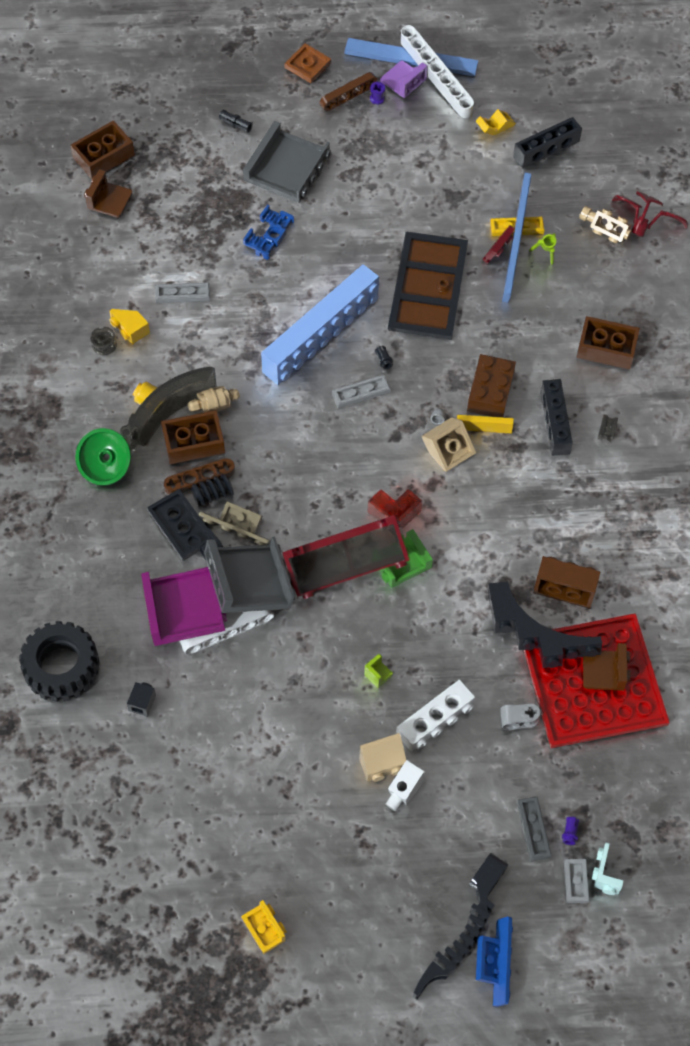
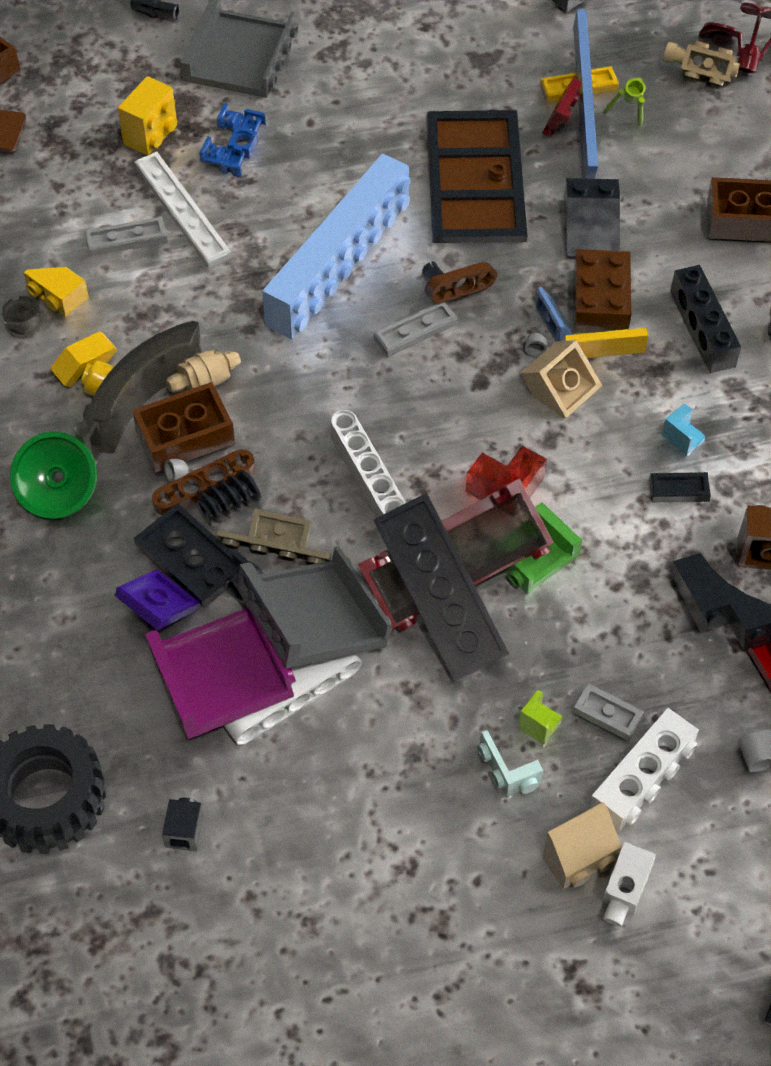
camera: 10 degrees left, 5 degrees down
none -> yellow slope [50,331,118,388]
none -> dark purple tile [114,569,200,630]
none -> yellow brick [117,76,177,156]
none -> white tile [134,152,232,269]
none -> light grey hinge [164,458,189,482]
none -> white beam [331,410,406,518]
none -> black plate [373,493,510,682]
none -> reddish brown beam [424,262,497,304]
none -> light aqua bracket [477,730,543,798]
none -> medium blue slope [535,287,574,341]
none -> black slope [564,178,620,259]
none -> light grey plate [573,683,644,741]
none -> black tile [649,472,711,503]
none -> medium azure panel [662,403,705,456]

